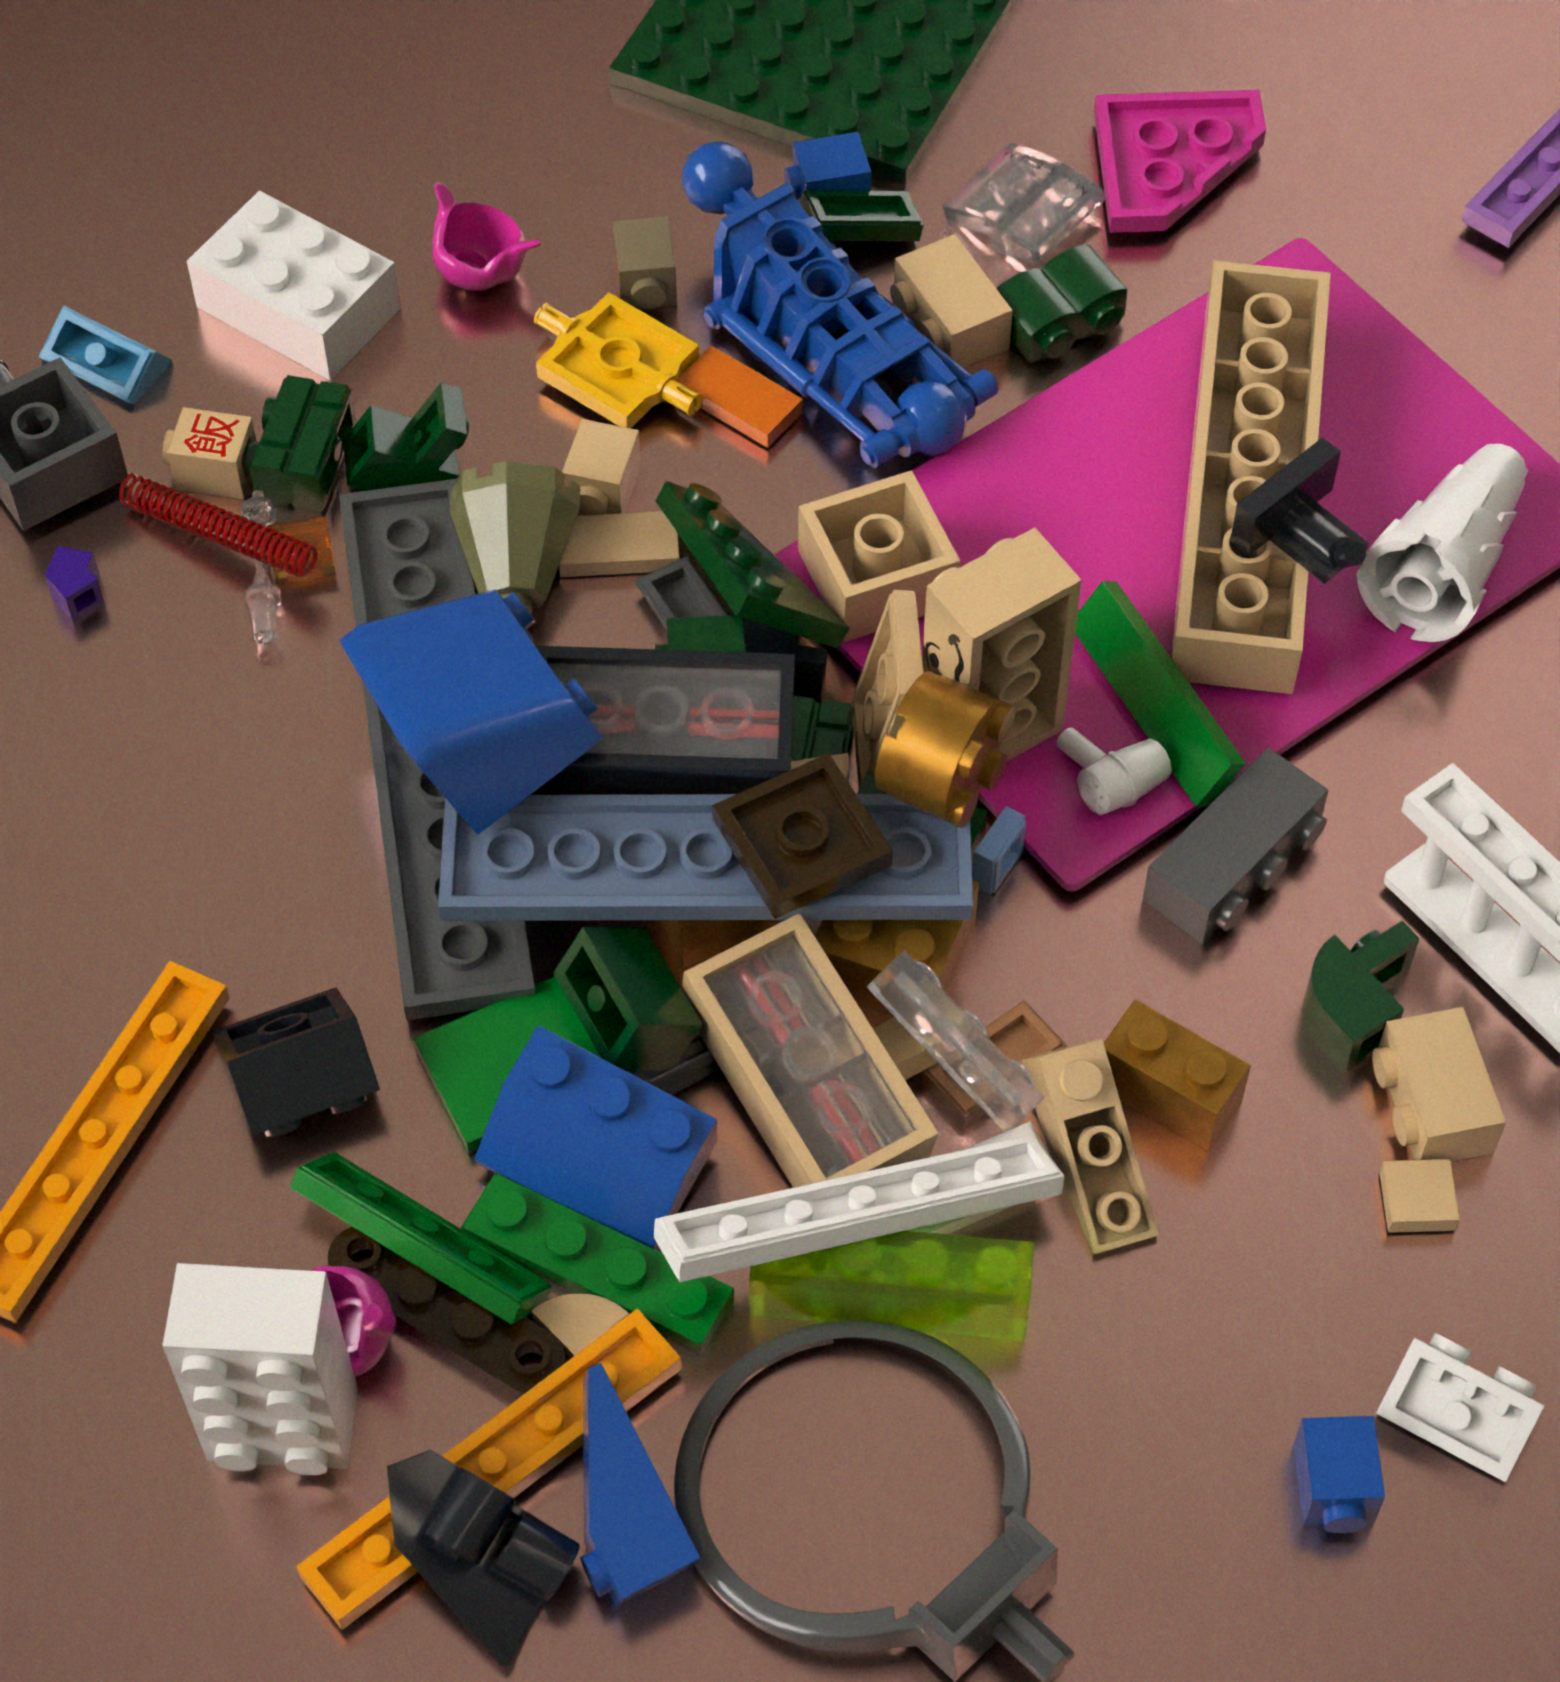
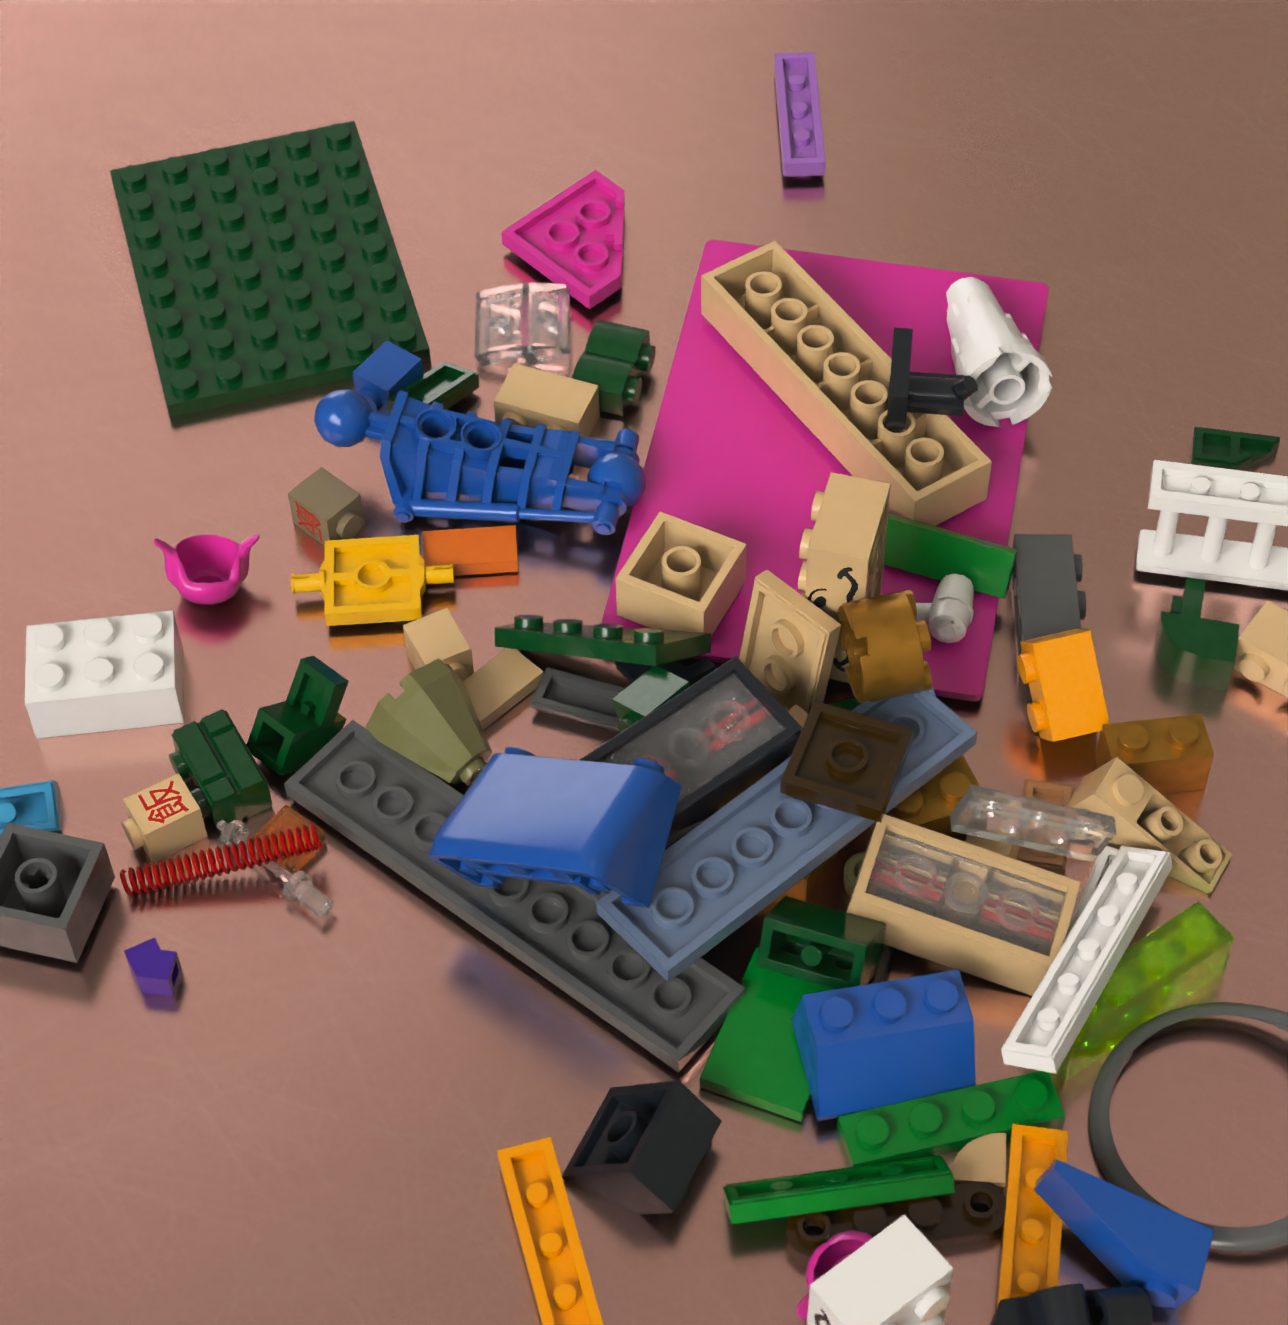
camera: 40 degrees left, 5 degrees down
none -> light orange brick [1017,628,1110,742]

